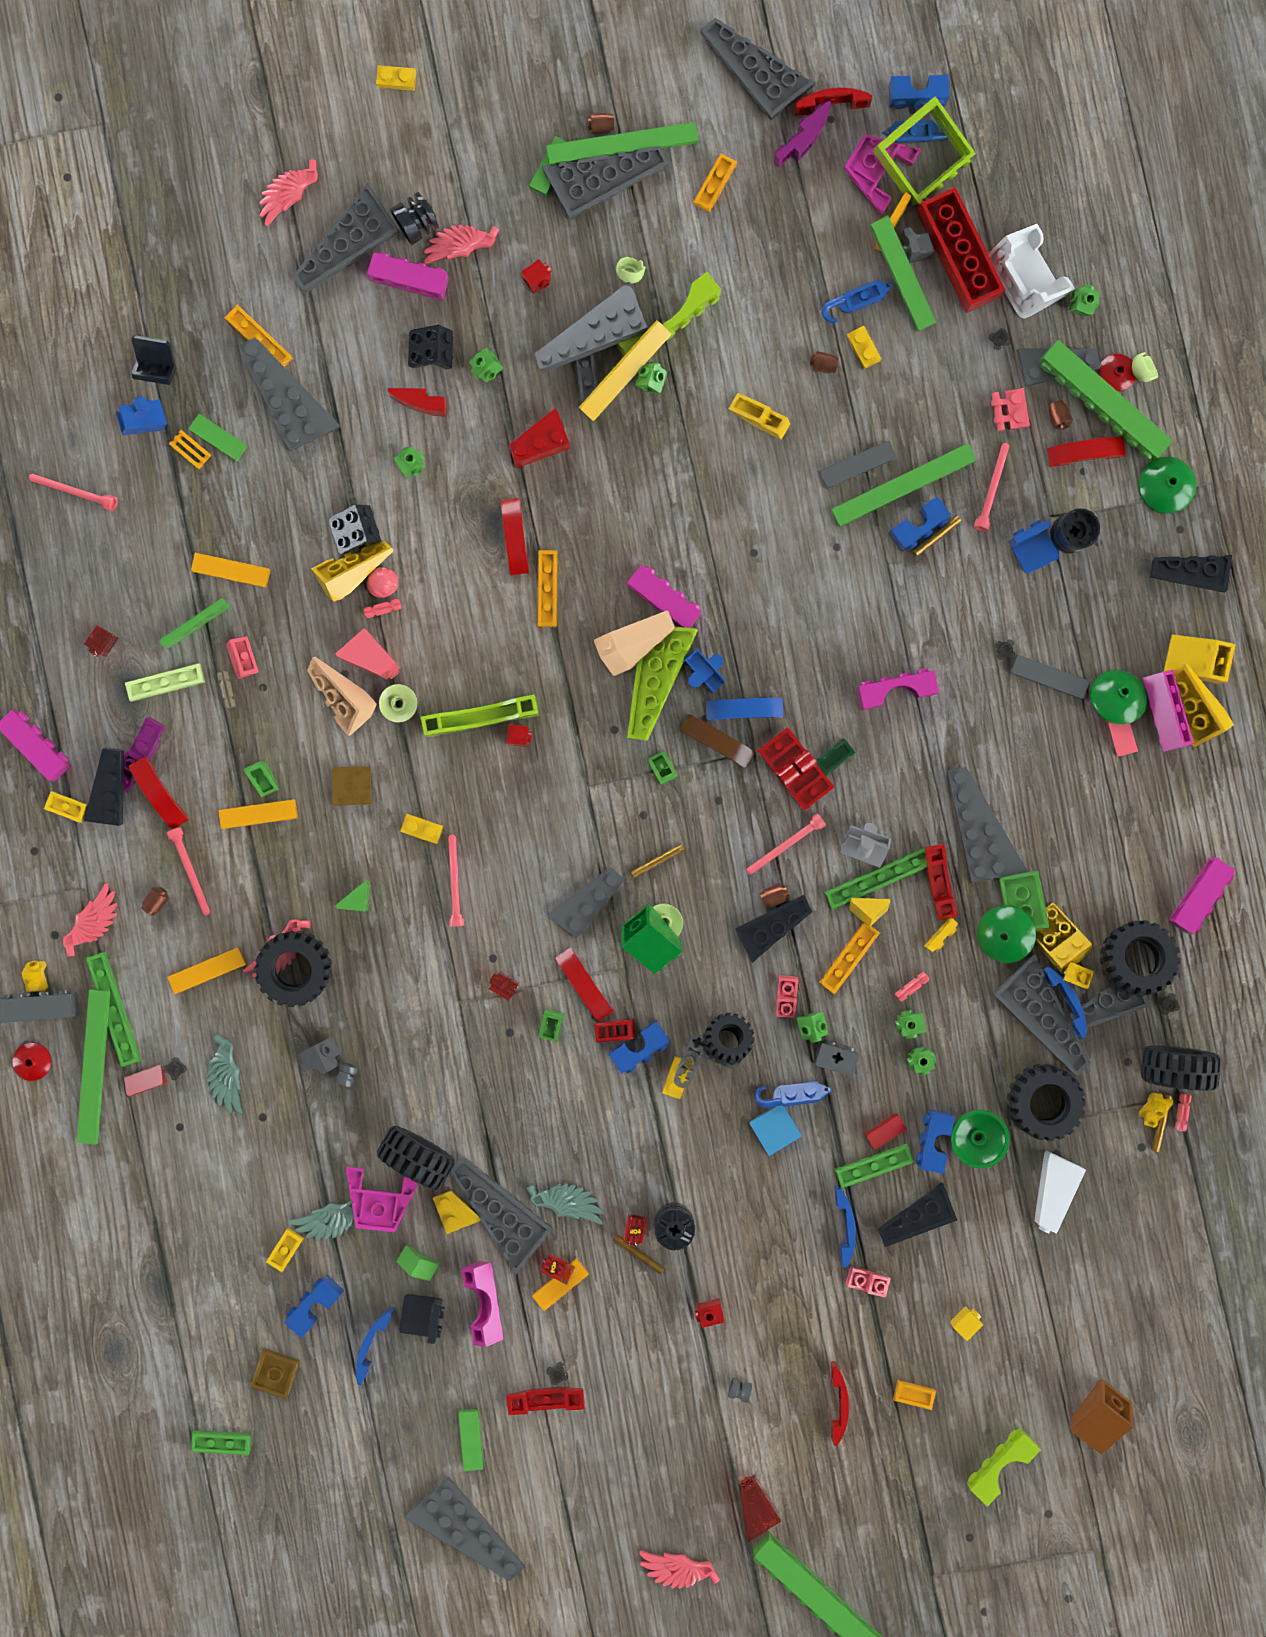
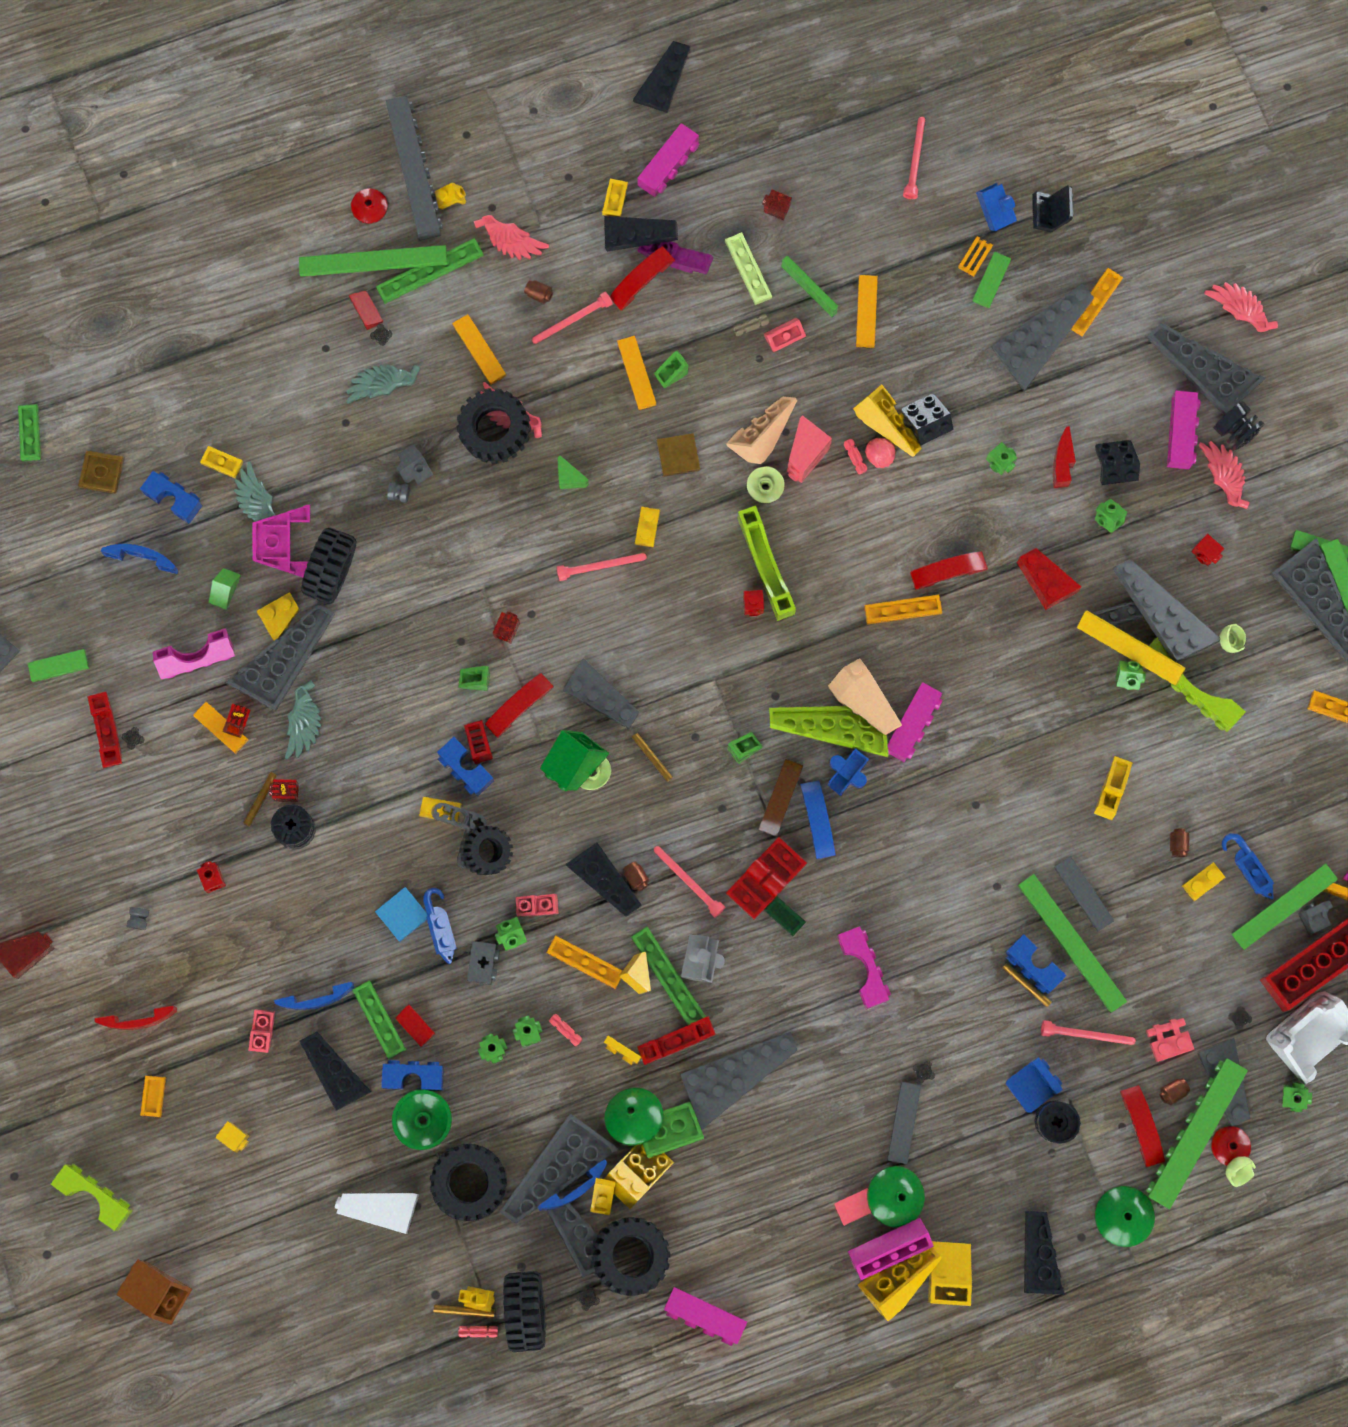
camera: 75 degrees right, 10 degrees down
black bracket [399,1294,445,1344] -> none

